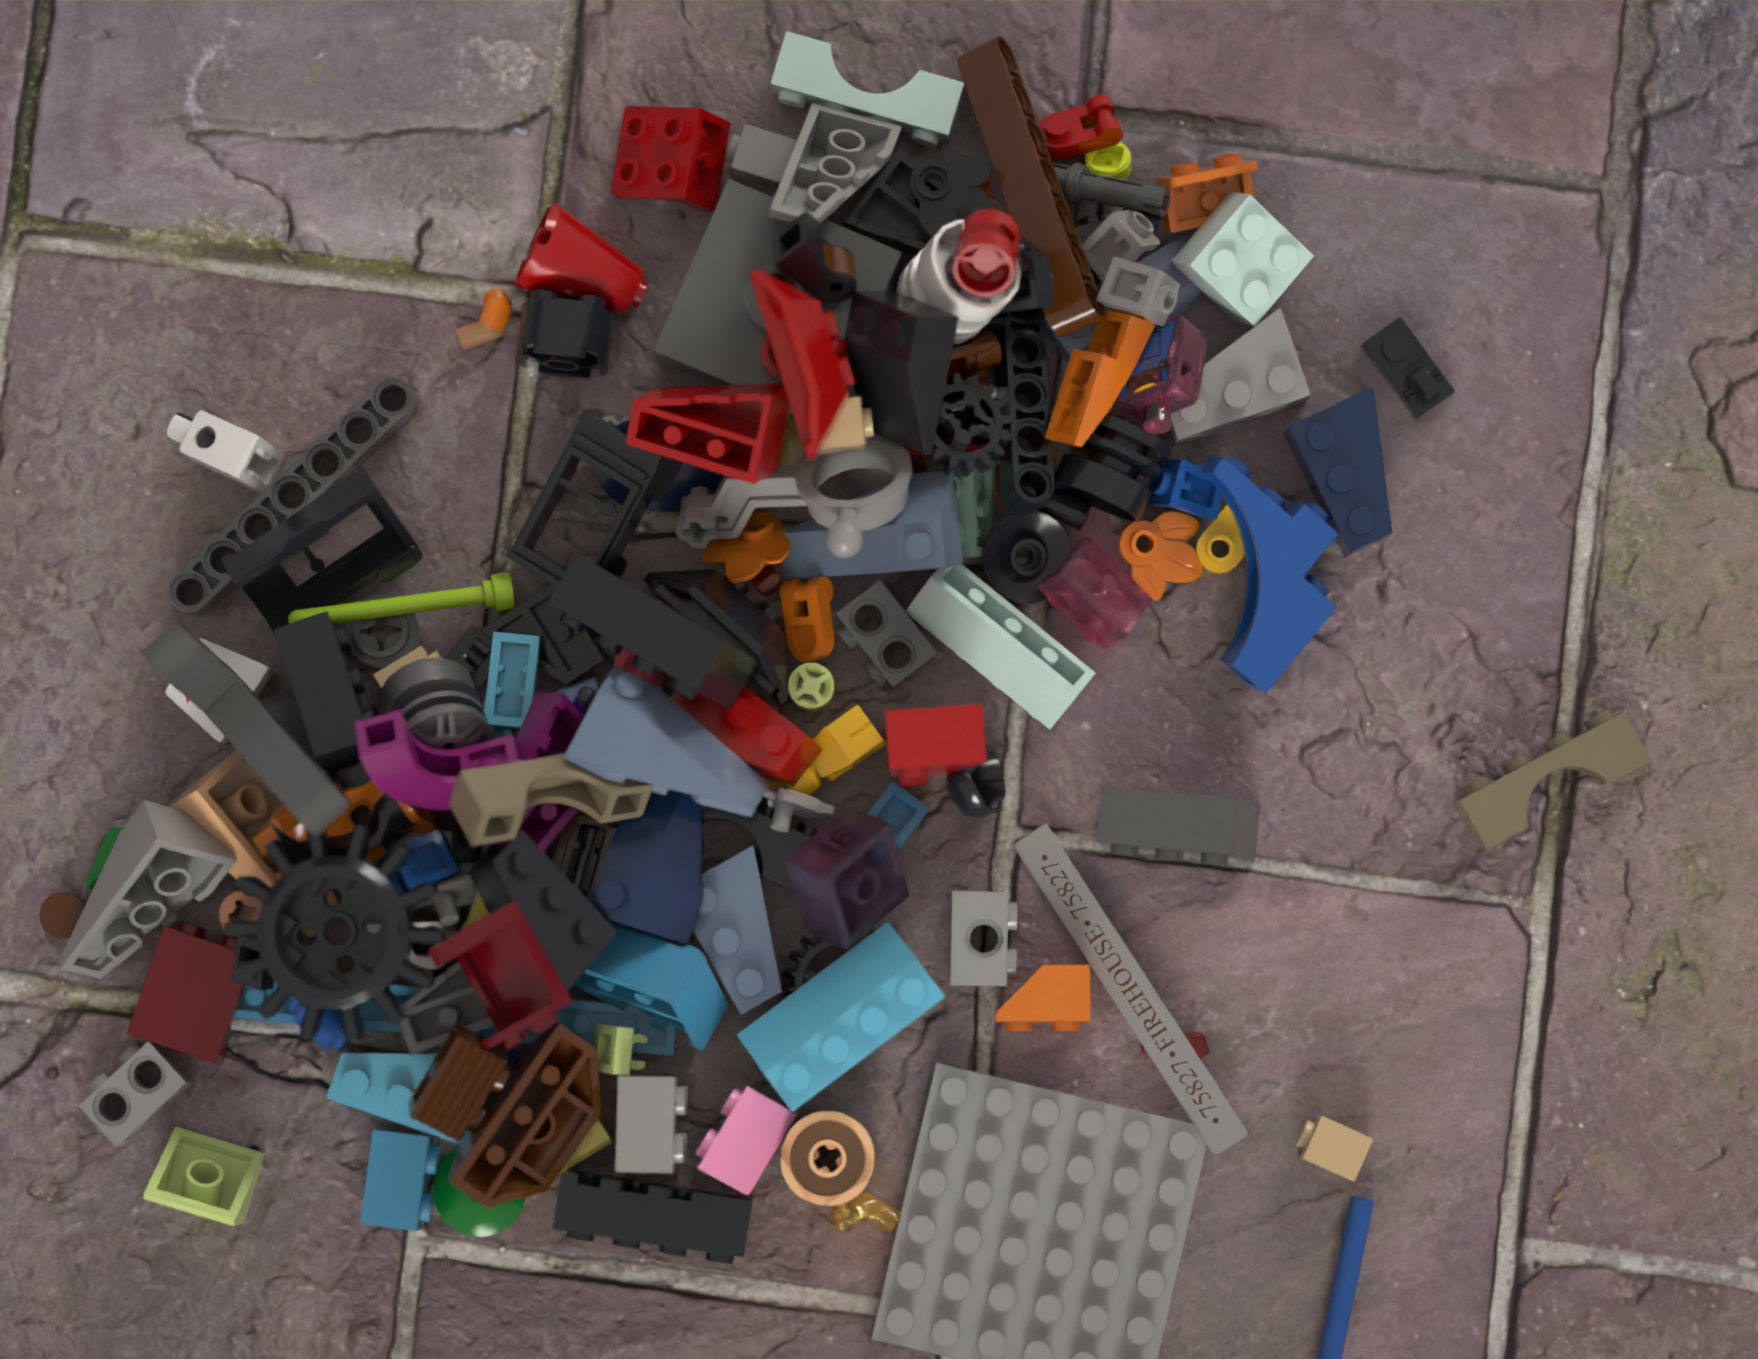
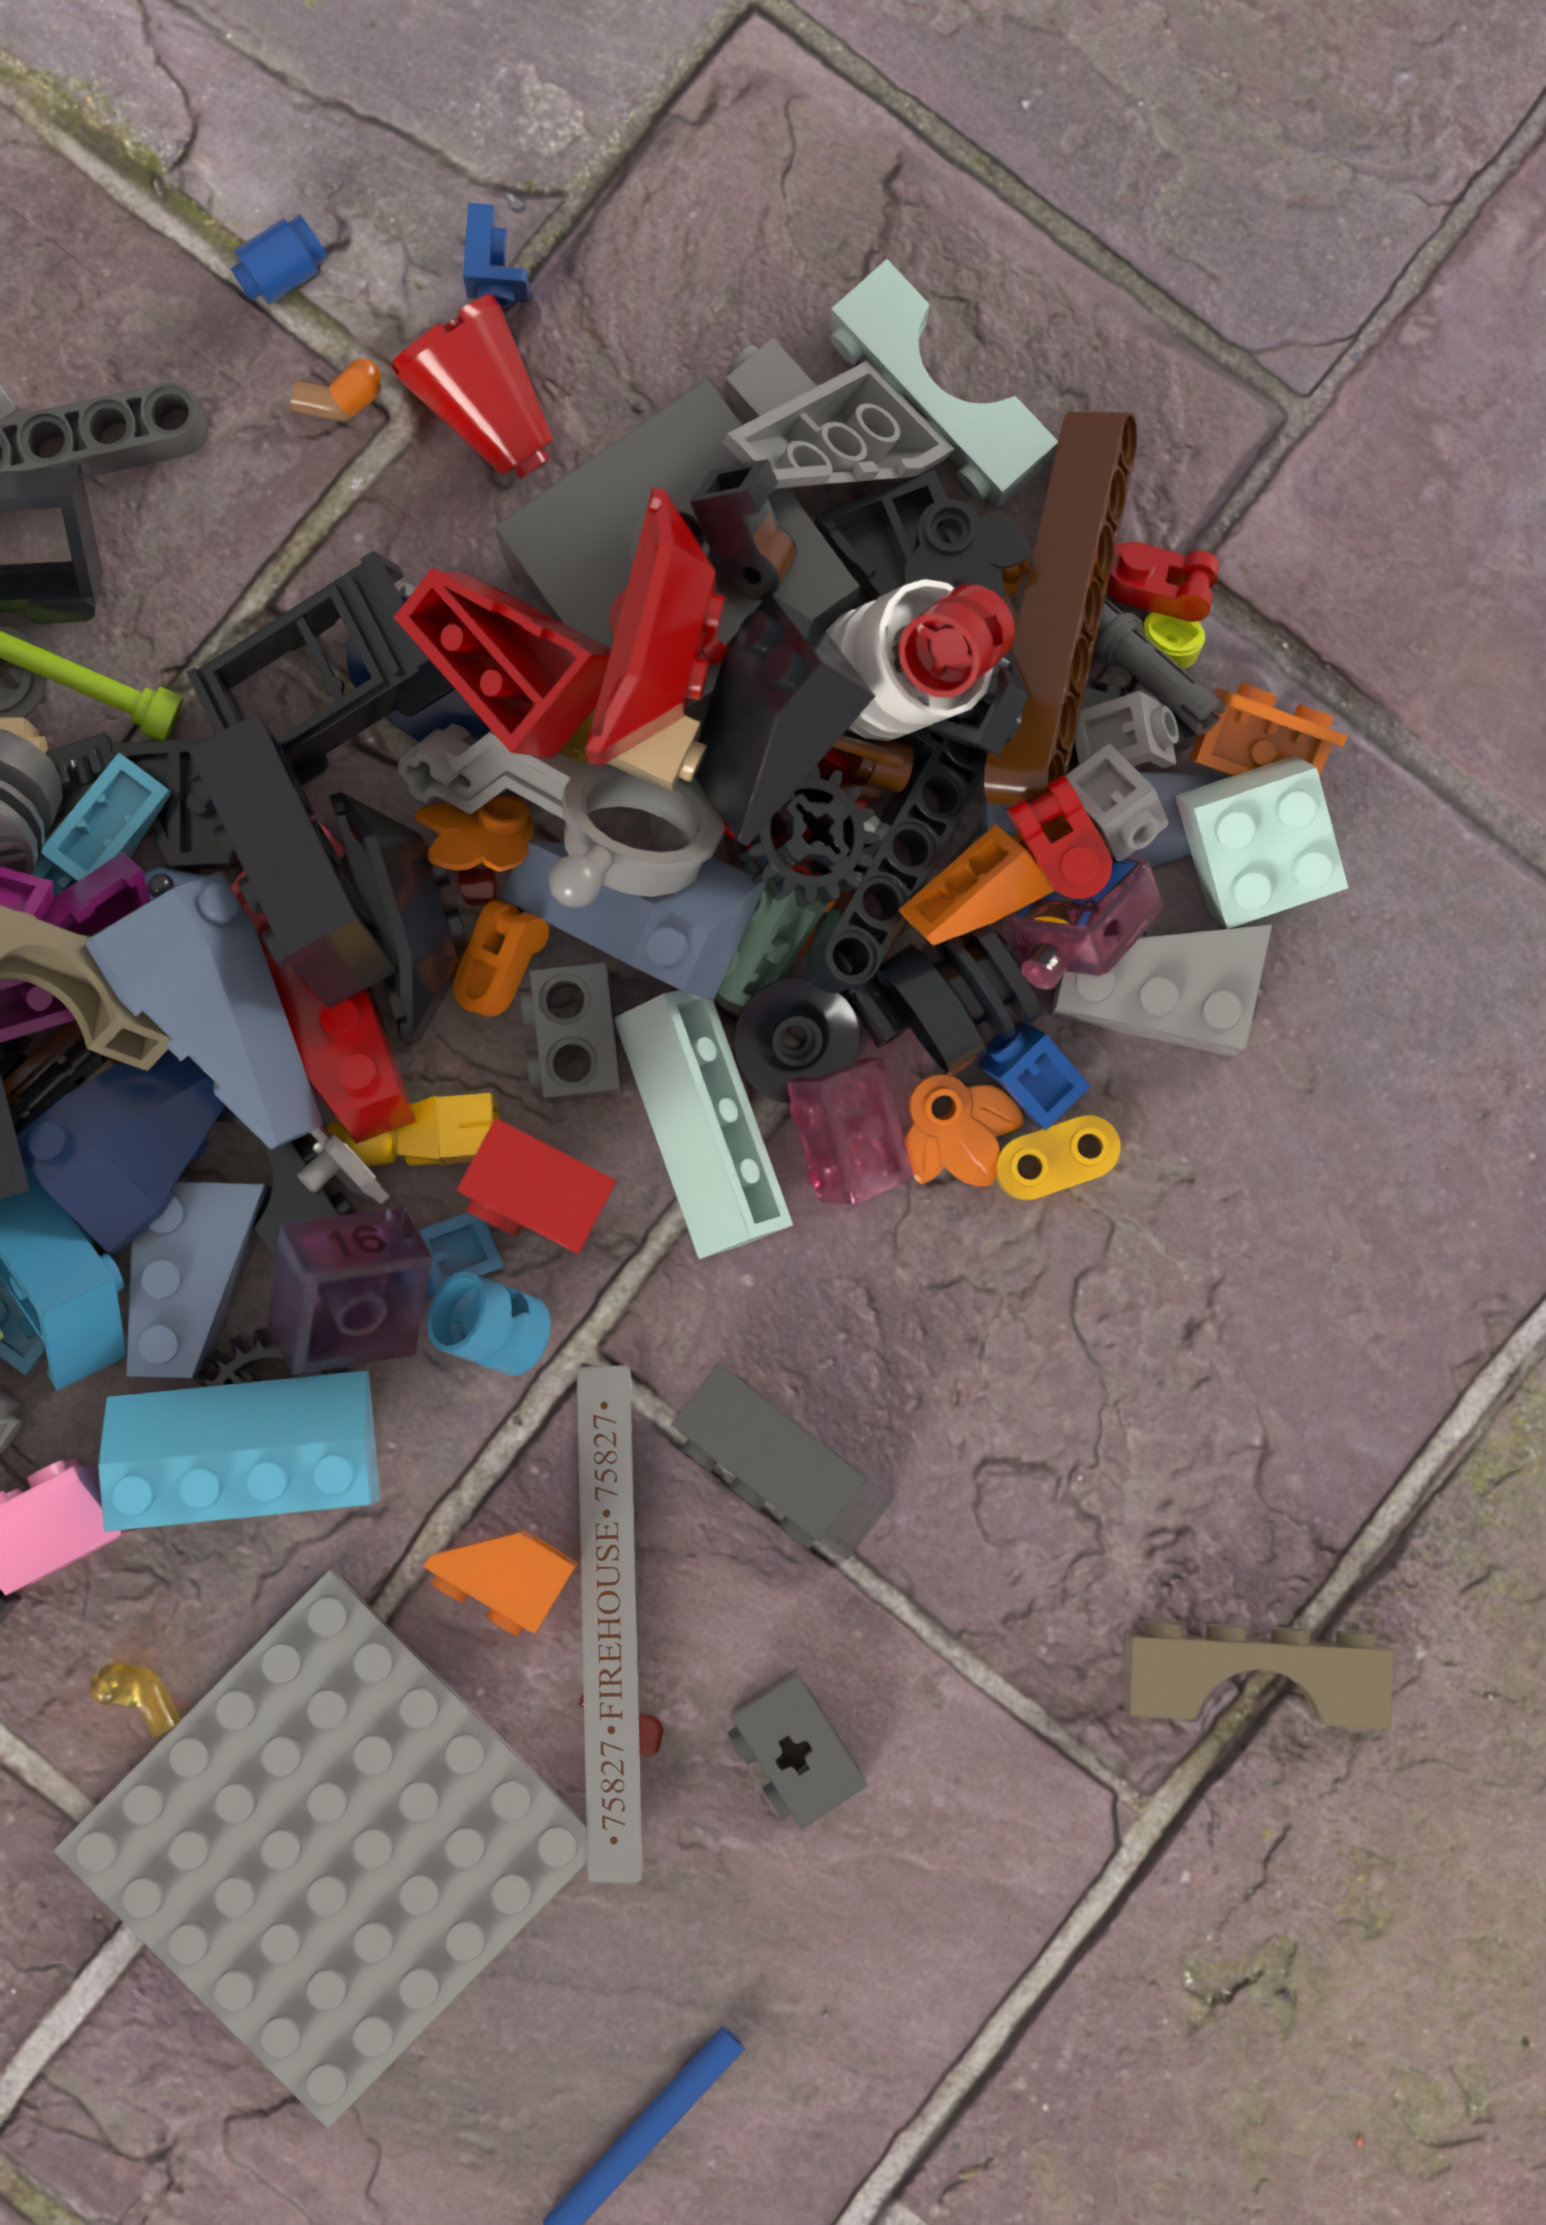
camera: 25 degrees right, 0 degrees up
black brick [515,290,615,378] -> none
red bracket [611,106,731,212] -> none
light nougat brick [780,1110,875,1206] -> none
yellowish green wheel [788,663,835,711] -> none
black hair [946,743,1006,818] -> none
light grey brick [950,891,1017,987] -> none
blue arch [1200,456,1338,693] -> none
dark blue wedge [1284,387,1392,559] -> none
tan brick [1296,1114,1373,1182] -> none
black hinge [1361,316,1455,420] -> none
none -> blue brick [230,215,328,305]
none -> dark azure wheel [427,1271,551,1376]
none -> blue bracket [463,203,530,308]
none -> dark grey brick [727,1668,868,1829]
none -> red plate [1006,775,1112,899]

